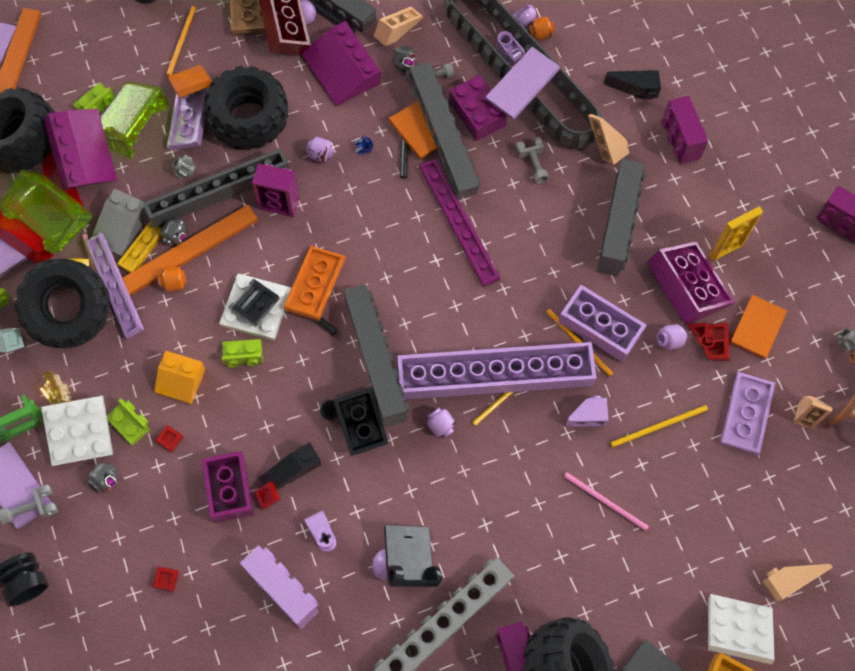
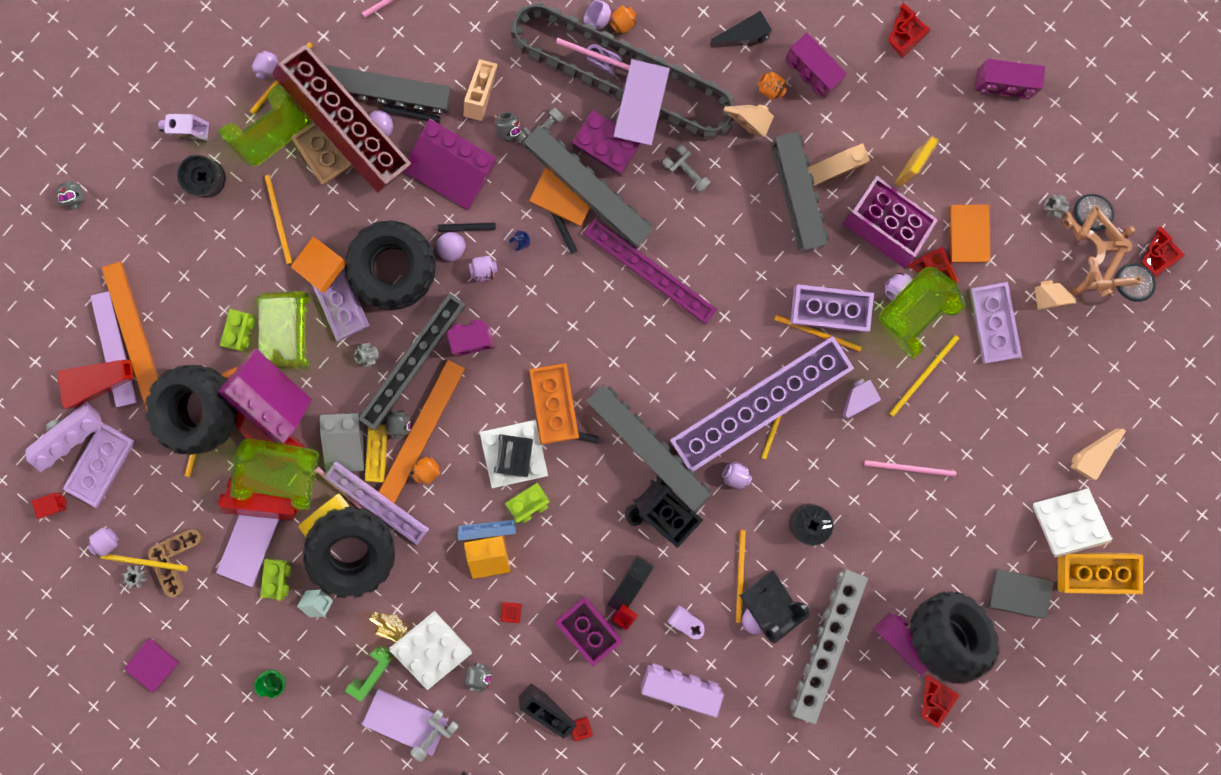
camera: 30 degrees left, 20 degrees up
lime bracket [107,398,150,446] -> none
none -> lavender hair [436,232,466,262]
none -> black bar [438,222,496,232]
none -> medium blue tile [457,519,516,541]
none -> black slope [519,683,576,739]
none -> bright pink axle [556,38,630,71]
none -> light orange axle [736,530,746,623]
none -> orange head [757,71,787,100]
none -> black wheel [789,503,834,546]
none -> light nougat slope [808,143,870,186]
none -> clear neon green windscreen [879,267,967,360]
none -> red slope [888,3,930,58]

